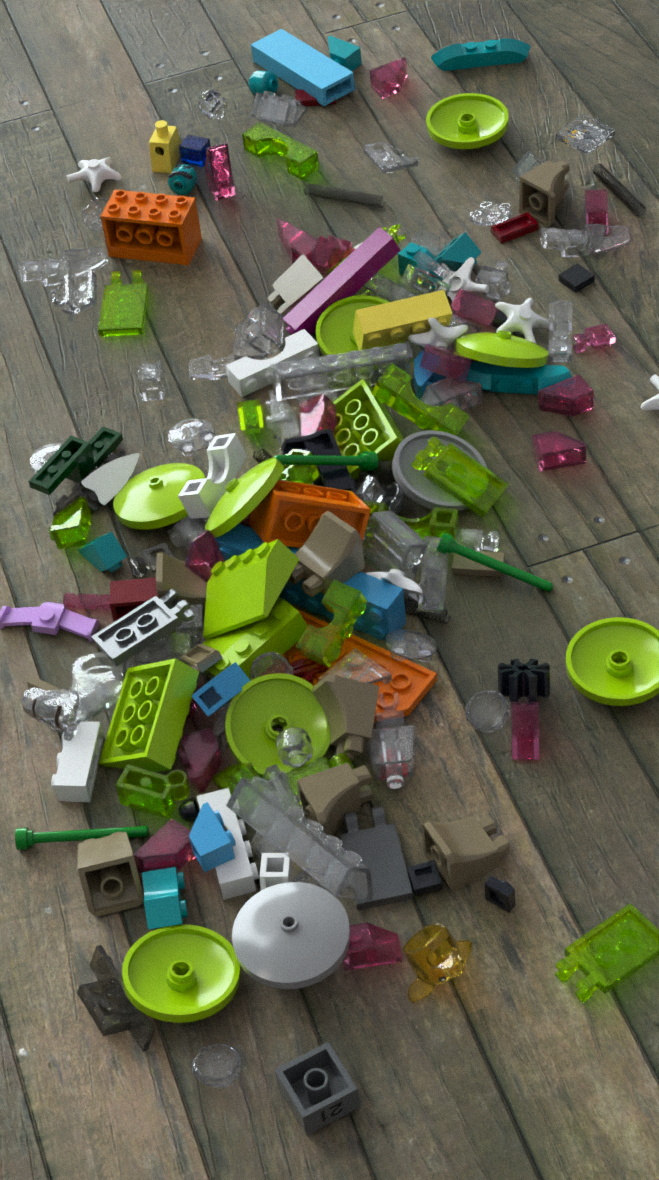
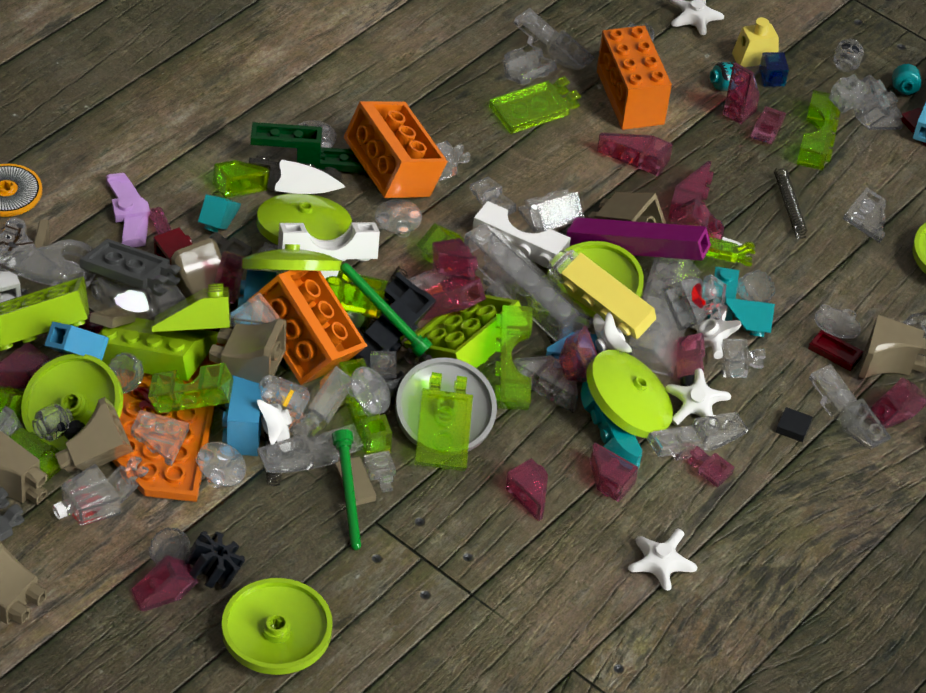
camera: 50 degrees right, 0 degrees up
none -> black piece [64,420,85,440]
none -> clear slope [230,293,280,327]
none -> clear leg [259,375,310,419]
none -> orange brick [343,101,448,198]
none -> clear dish [347,366,391,416]
none -> clear pink slope [432,238,478,281]
none -> clear head [548,249,578,284]
none -> clear pink slope [597,133,673,176]
none -> clear pink slope [750,106,786,145]
none -> clear brick [829,74,868,114]

